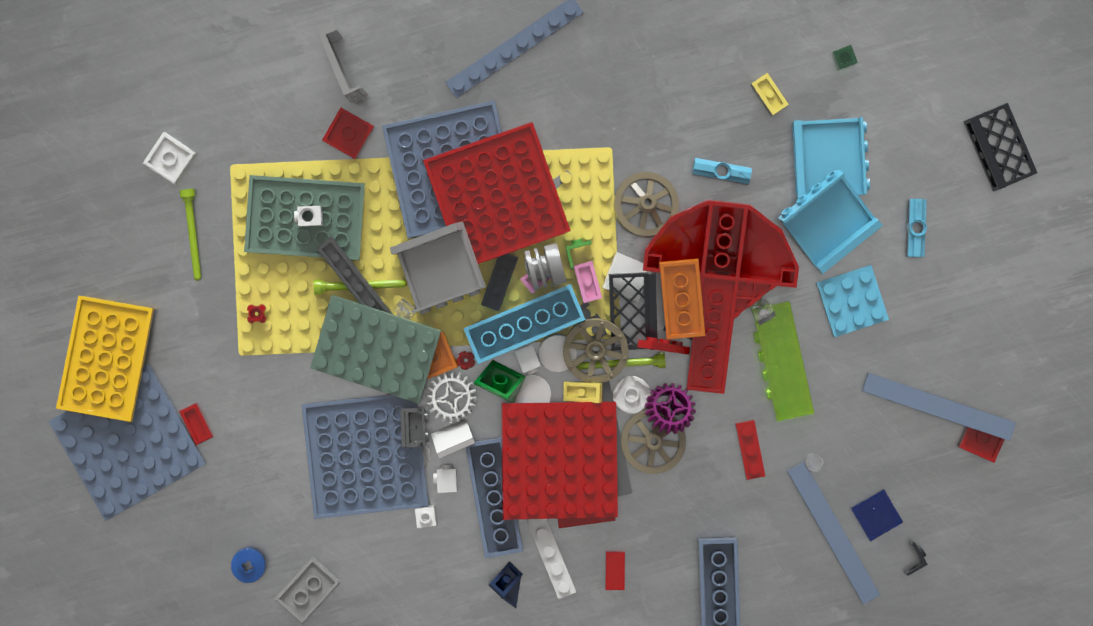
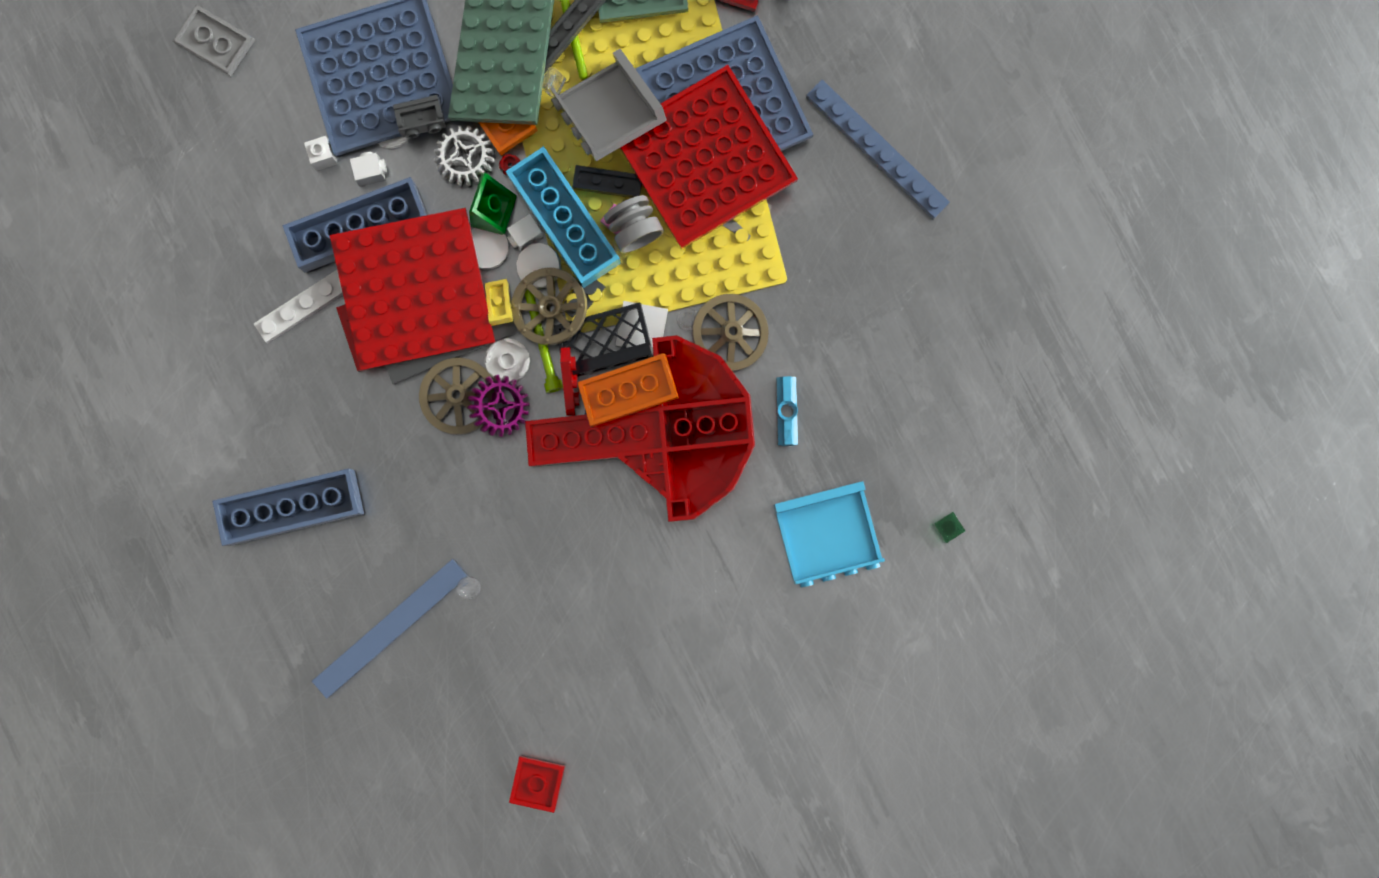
camera: 70 degrees right, 5 degrees down
white tile [431,419,475,458] -> none
dark blue slope [488,561,523,608] -> none
bright green bracket [565,239,592,269] -> none
bright pink plate [574,261,602,303] -> none
red tile [605,551,625,590] -> none
red plate [735,420,765,480] -> none
clear plate [748,296,776,325] -> none
light yellow plate [751,73,789,116] -> none
clear neon green plate [752,301,814,421] -> none
medium azure panel [778,170,883,274] -> none
medium azure plate [816,265,889,337] -> none
clear blue tile [851,489,903,542] -> none
sand blue tile [863,373,1016,441] -> none
black bracket [904,541,928,576] -> none
medium azure piece [907,199,927,257] -> none
black fence [964,103,1038,192] -> none

